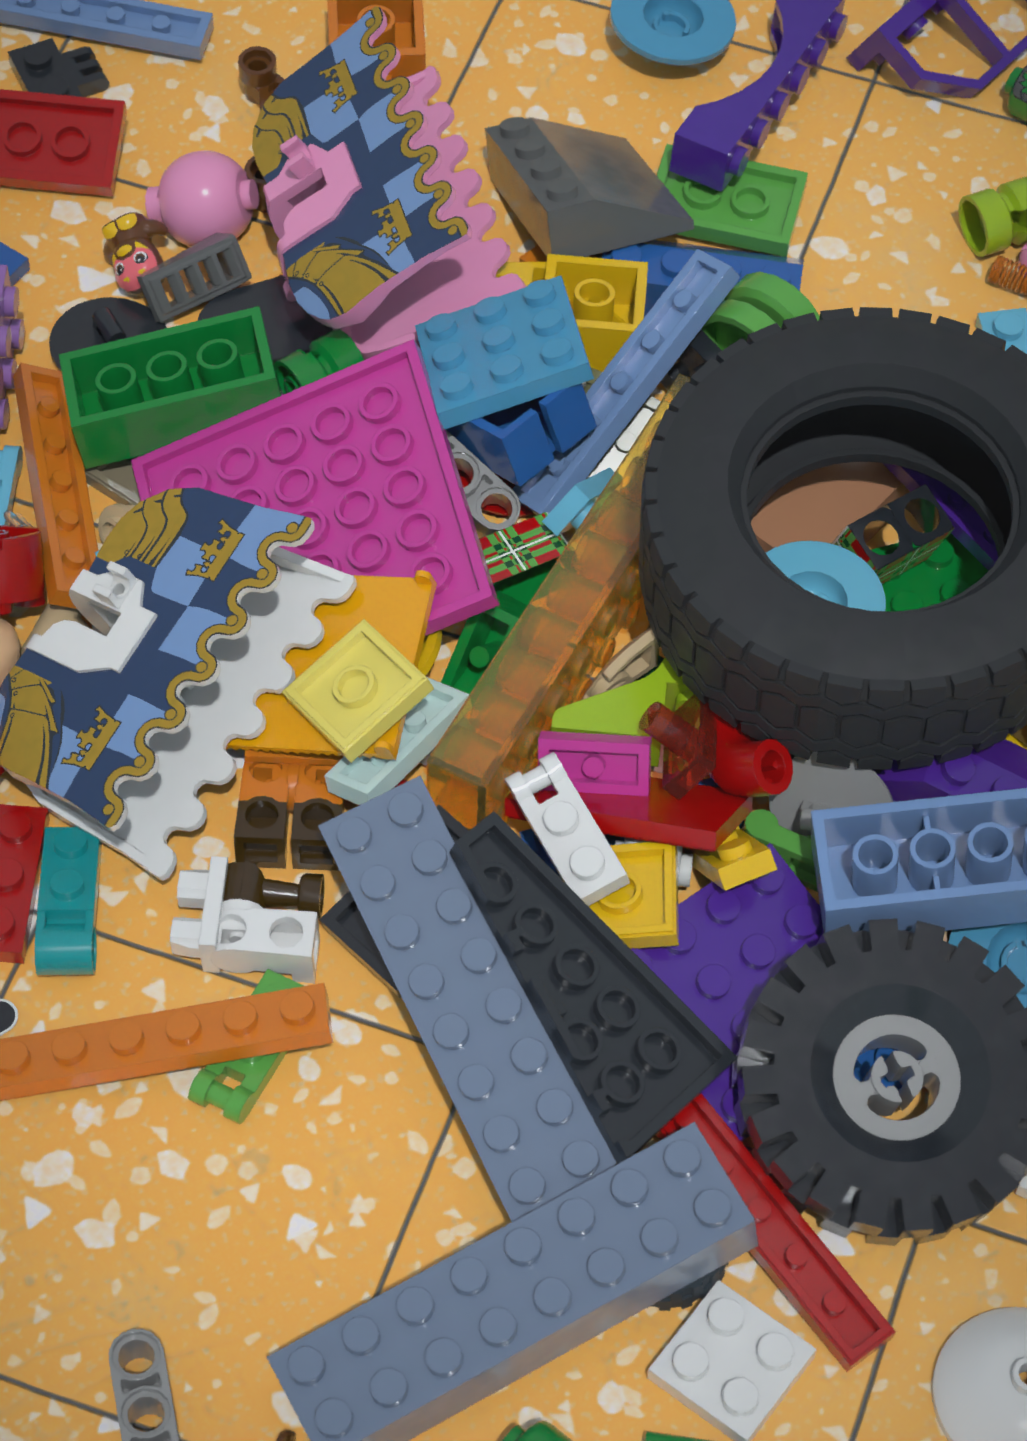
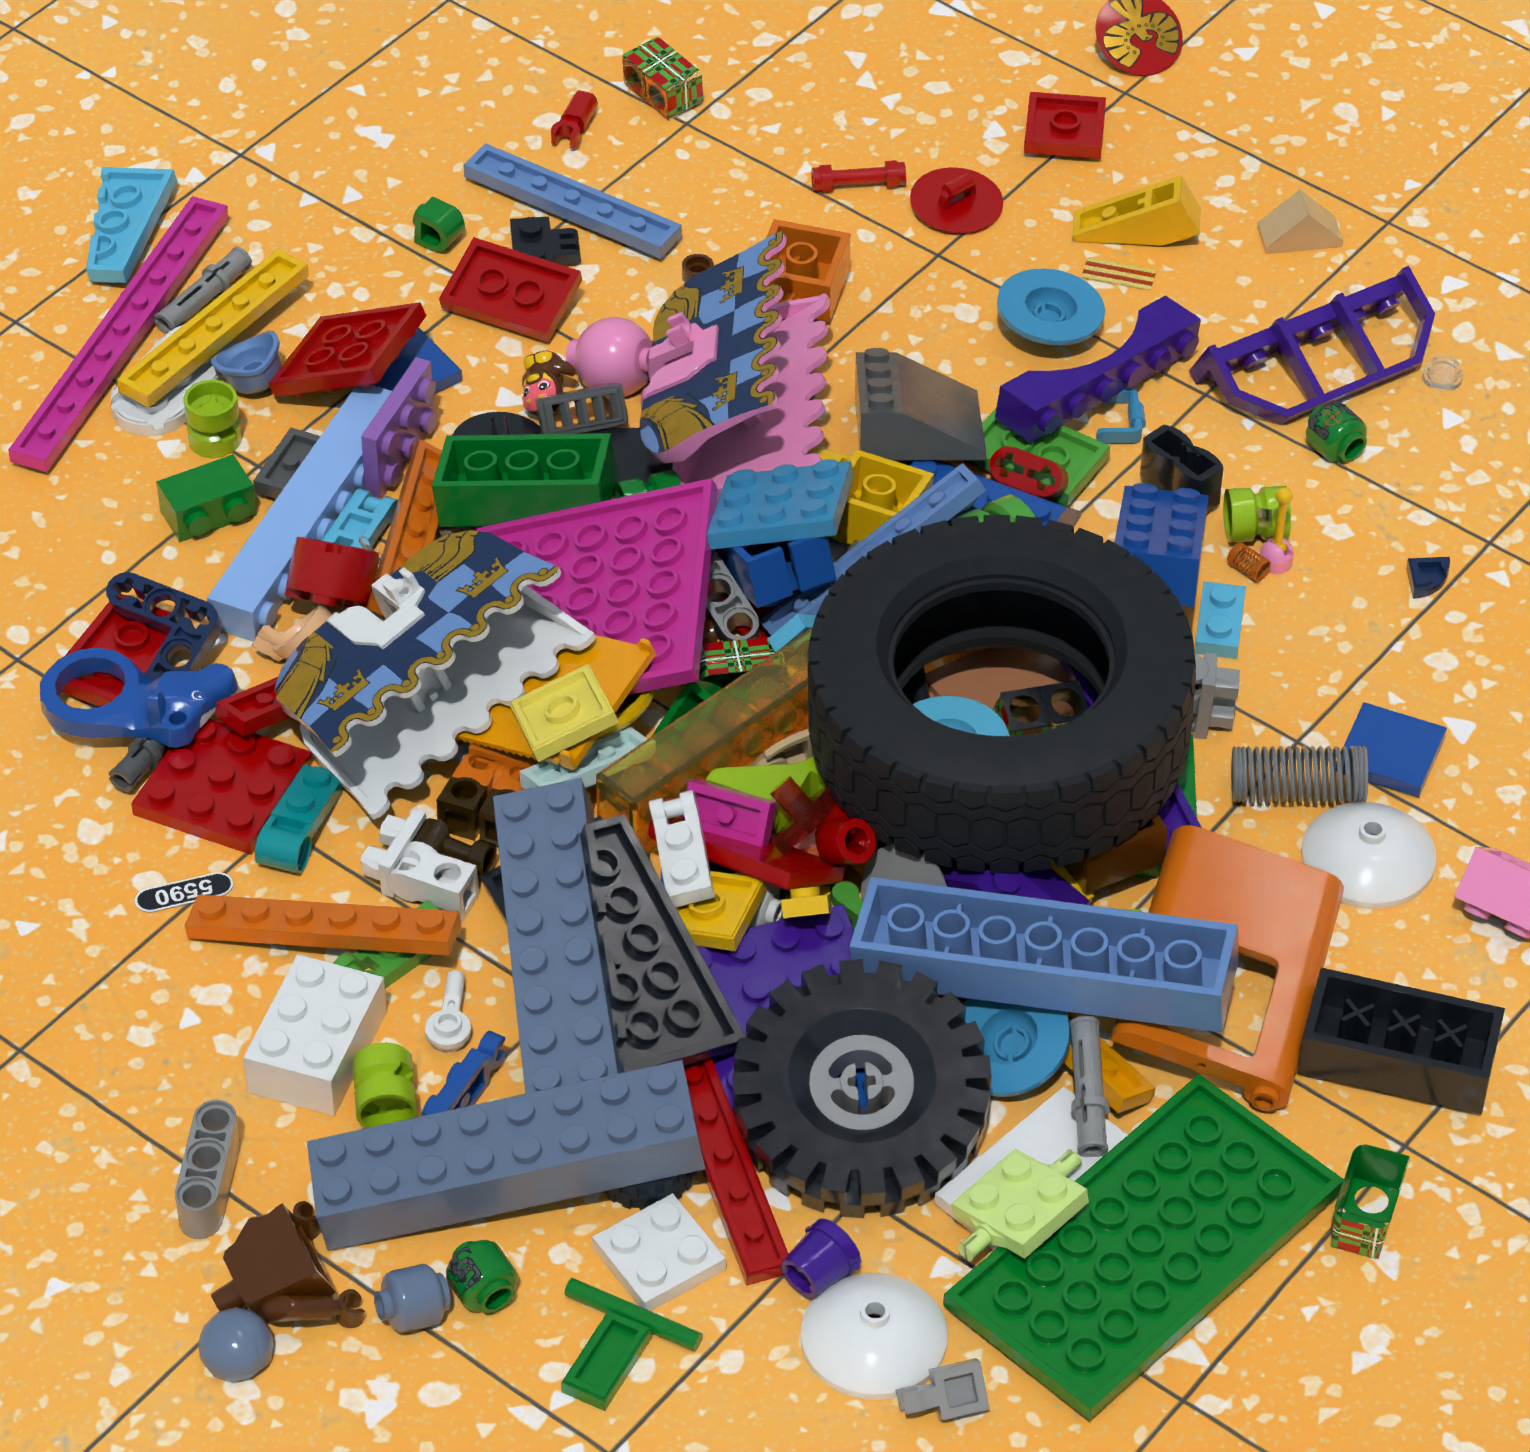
camera: 20 degrees right, 10 degrees down
none -> white brick [243,954,387,1116]
none -> lime wheel [352,1042,417,1128]
none -> blue plate [421,1030,506,1116]
none -> white plate [425,970,471,1053]
none -> dark purple piece [781,1218,862,1299]
none -> red beam [989,446,1068,499]
none -> dark azure piece [1096,388,1146,443]
none -> blue brick [1114,483,1209,607]
none -> black brick [1140,424,1224,512]

